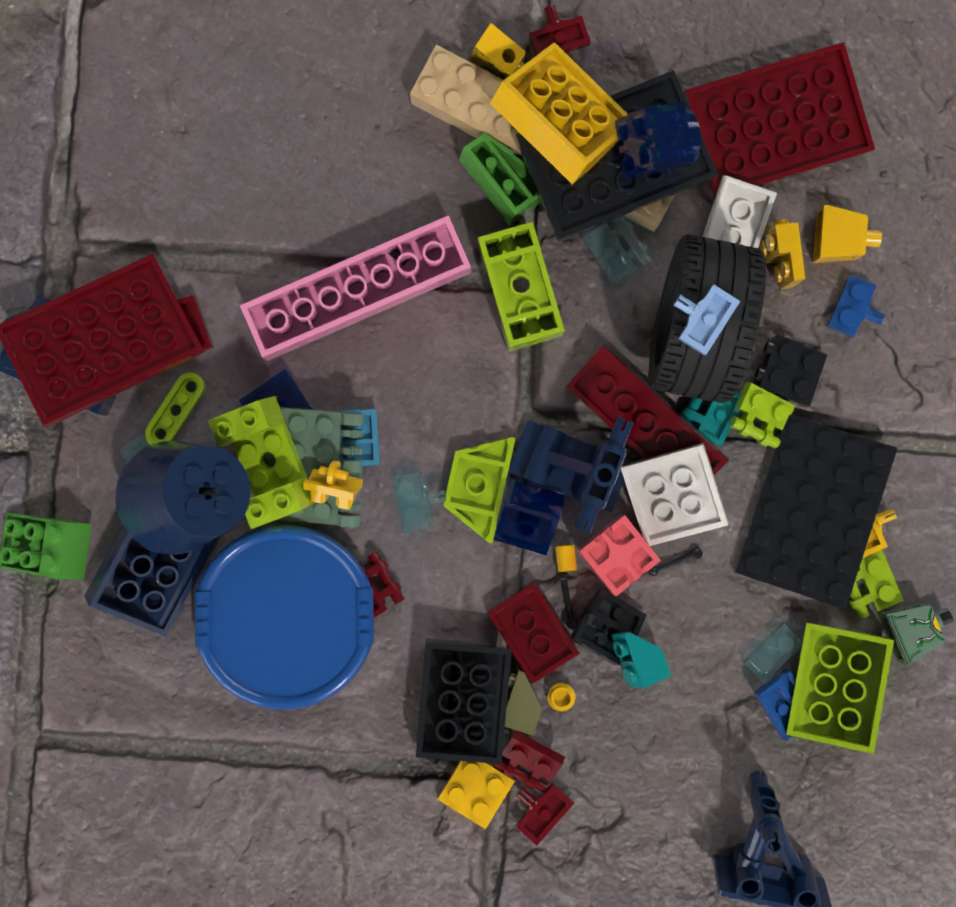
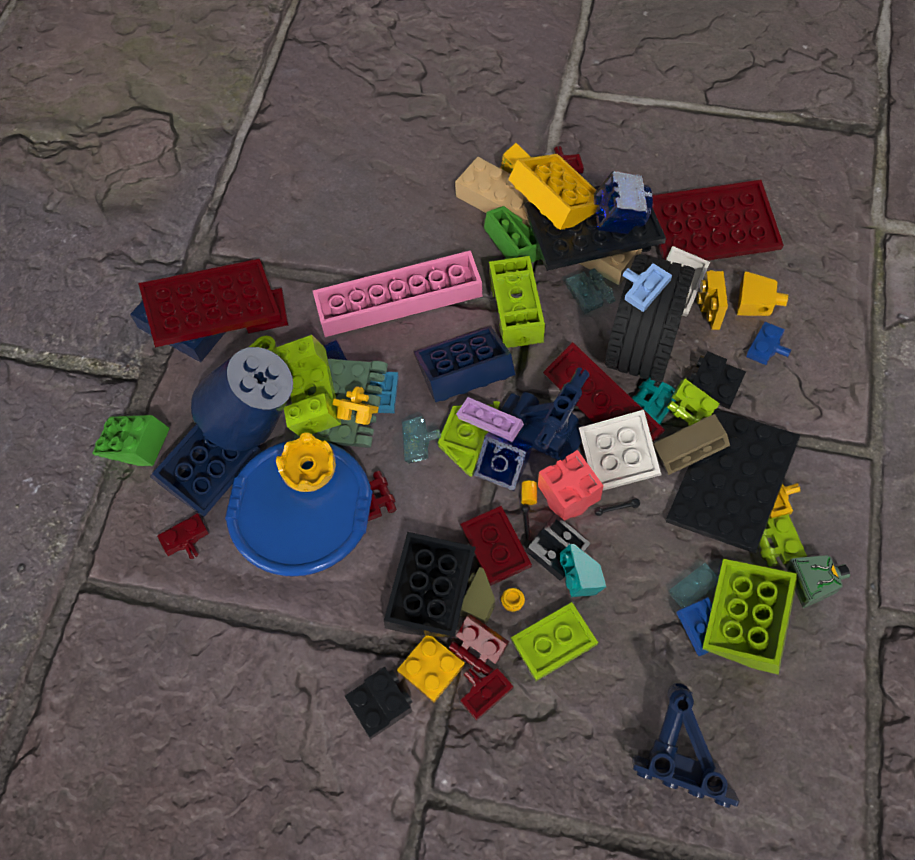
camera: 15 degrees right, 25 degrees down
none -> dark red plate [157,513,209,559]
none -> yellow plate [276,433,336,492]
none -> black plate [345,667,413,740]
none -> dark blue slope [414,326,515,402]
none -> lavender plate [456,397,524,442]
none -> lime plate [511,602,598,681]
none -> dark tan brick [654,414,730,475]

